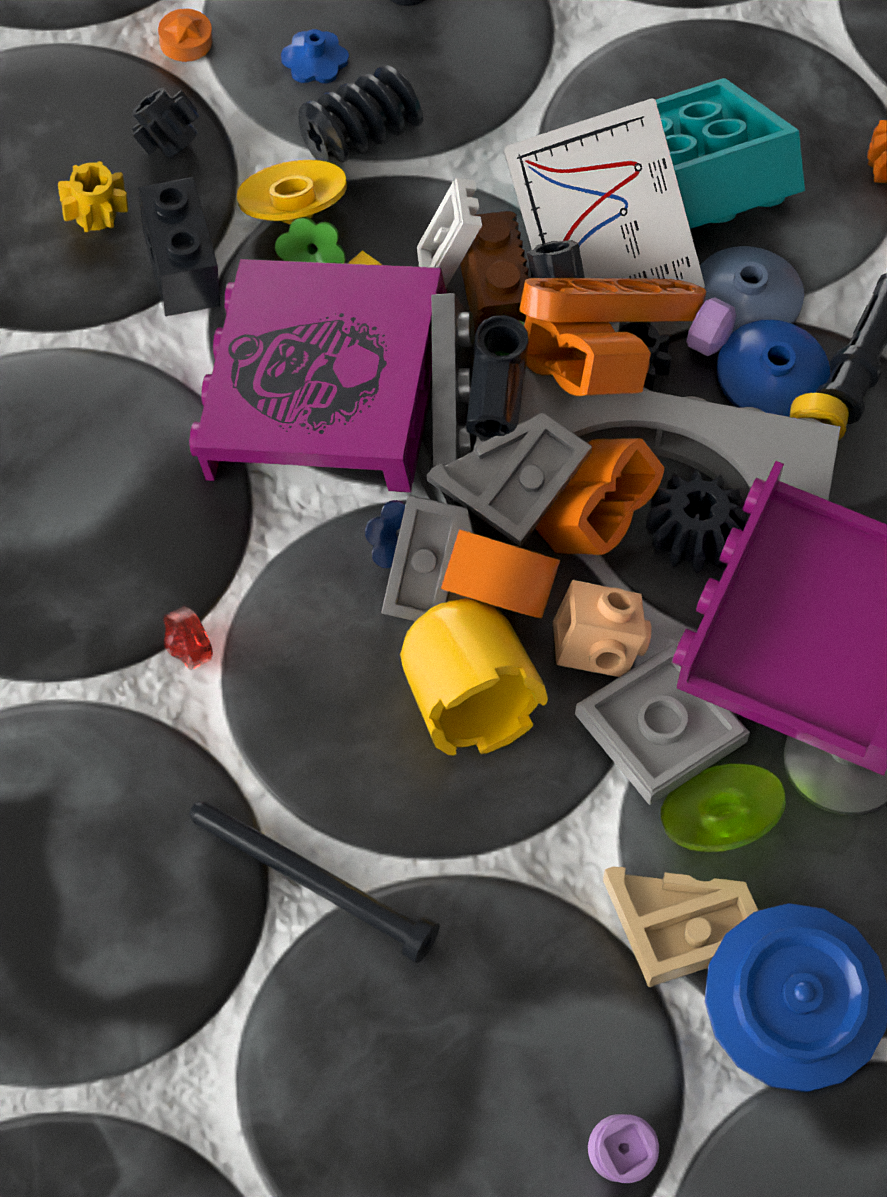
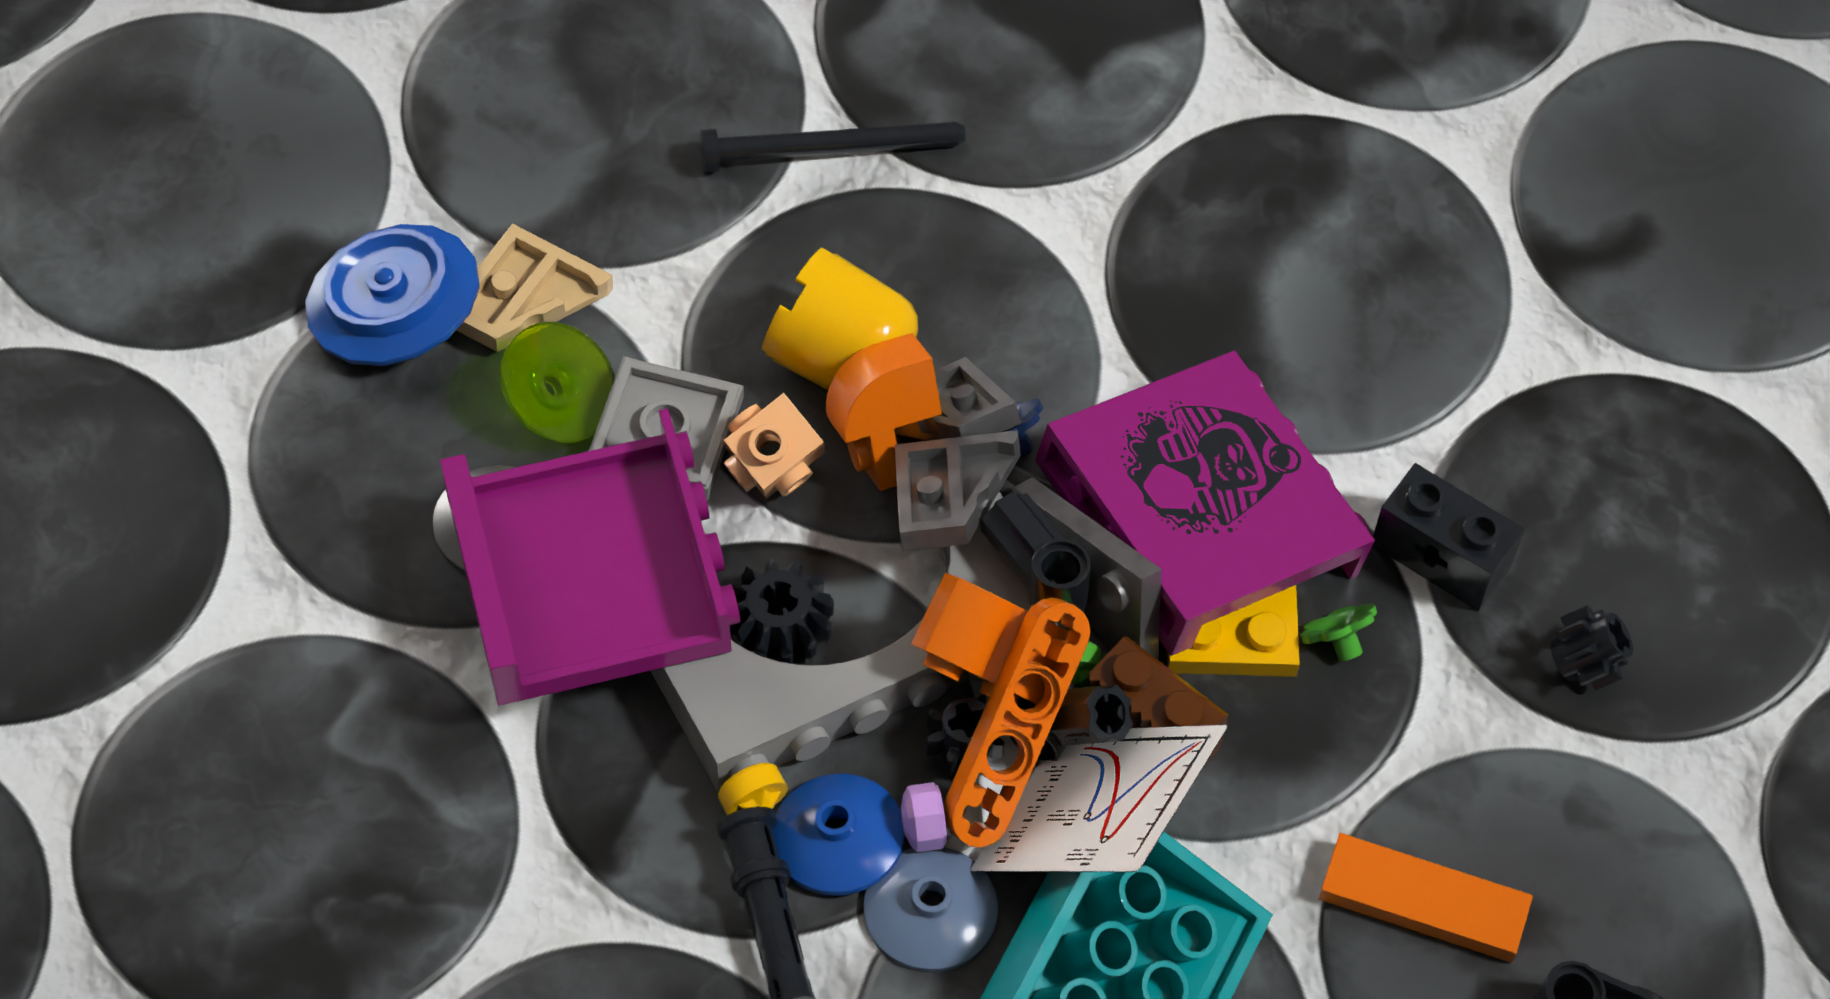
camera: 140 degrees right, 0 degrees up
yellow gear [58,161,129,232] -> none
orange tile [158,9,212,62] -> none
clear red tile [164,606,213,670] -> none
yellow dish [237,160,347,224] -> none
blue plant [281,29,349,84] -> none
black piece [298,65,423,163] -> none
white tile [417,178,482,288] -> none
orange brick [535,438,665,555] -> none
lavender tile [588,1114,659,1183] -> none
none -> orange tile [1318,833,1533,963]

